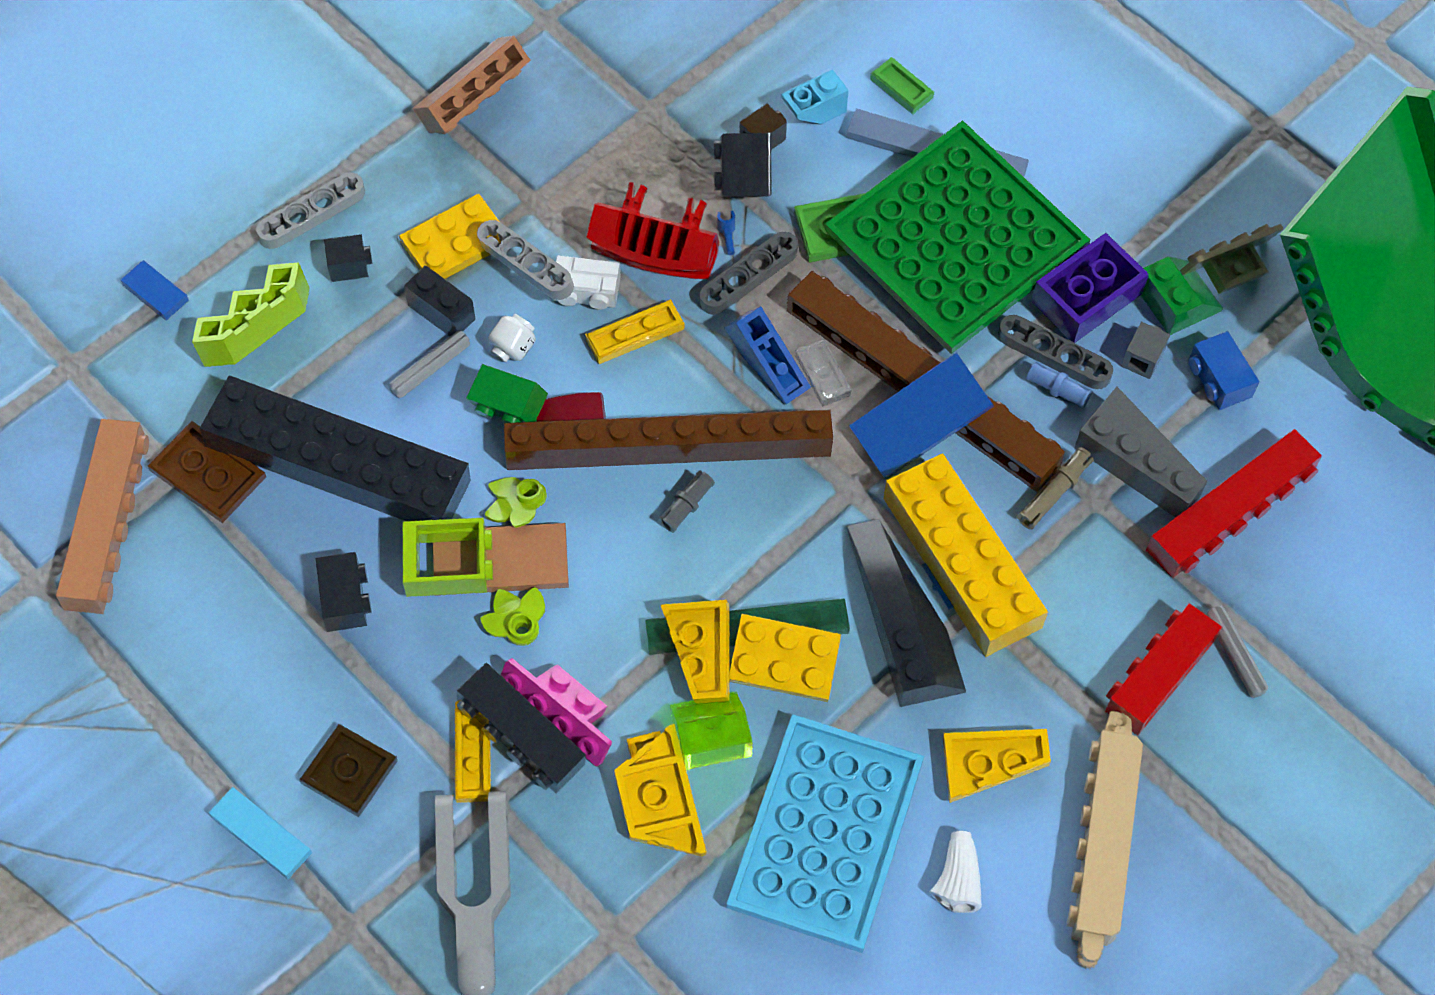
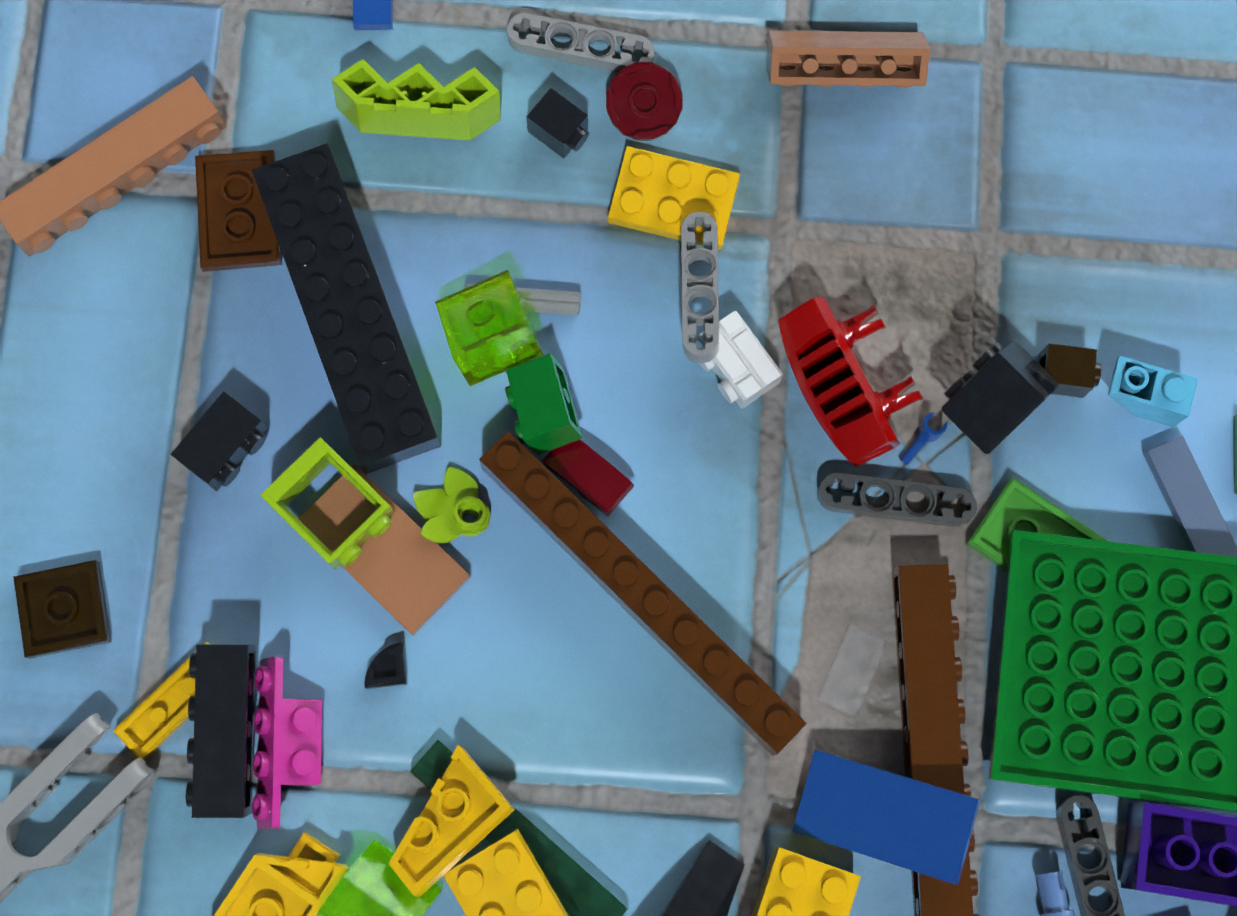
camera: 45 degrees right, 15 degrees up
black brick [404,265,475,336] -> none
lime plate [480,587,545,646] -> none
white head [488,314,536,363] -> none
yellow tile [585,299,685,364] -> none
dark grey pin [658,470,715,533] -> none
blue slope [724,306,811,405] -> none
none -> black tile [364,642,408,689]
none -> clear neon green slope [435,270,544,386]
none -> dark red tile [606,62,683,141]

